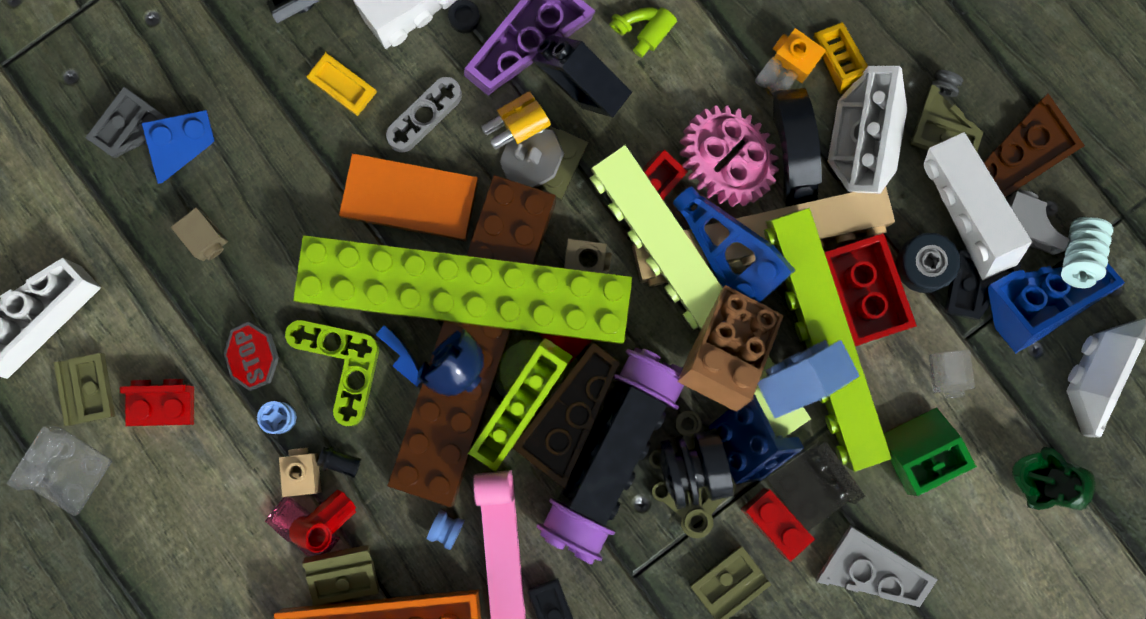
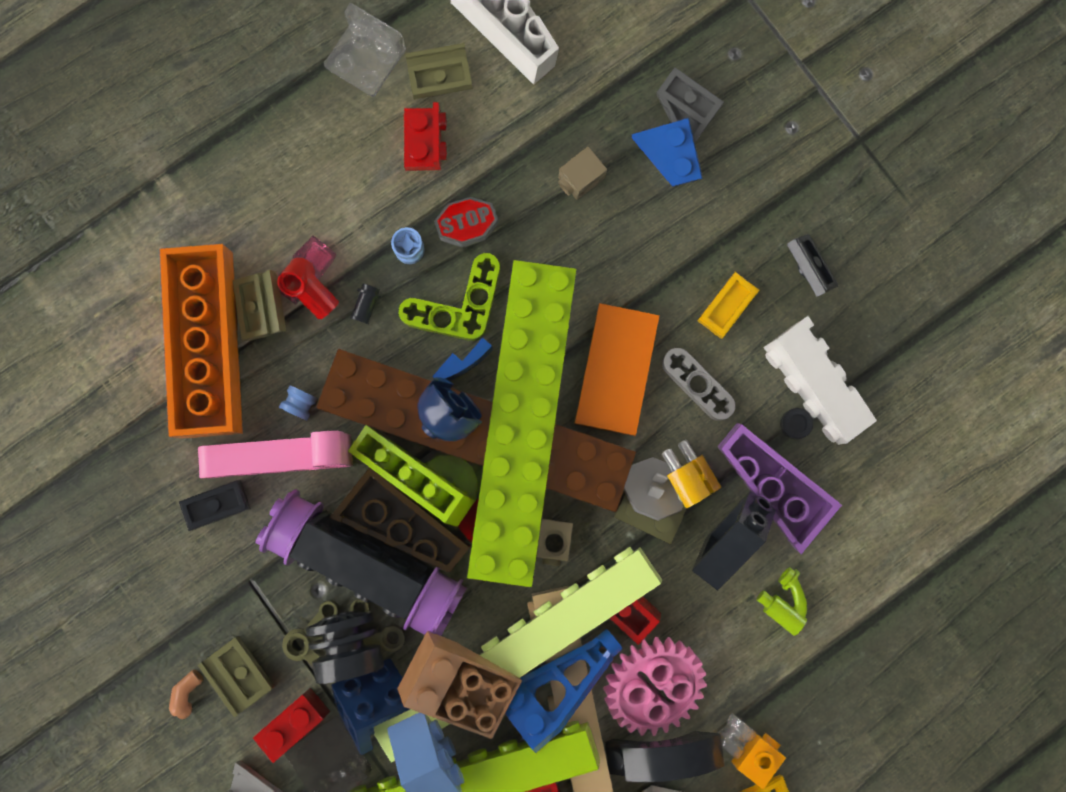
camera: 85 degrees right, 0 degrees up
tan brick [279,448,322,497] -> none

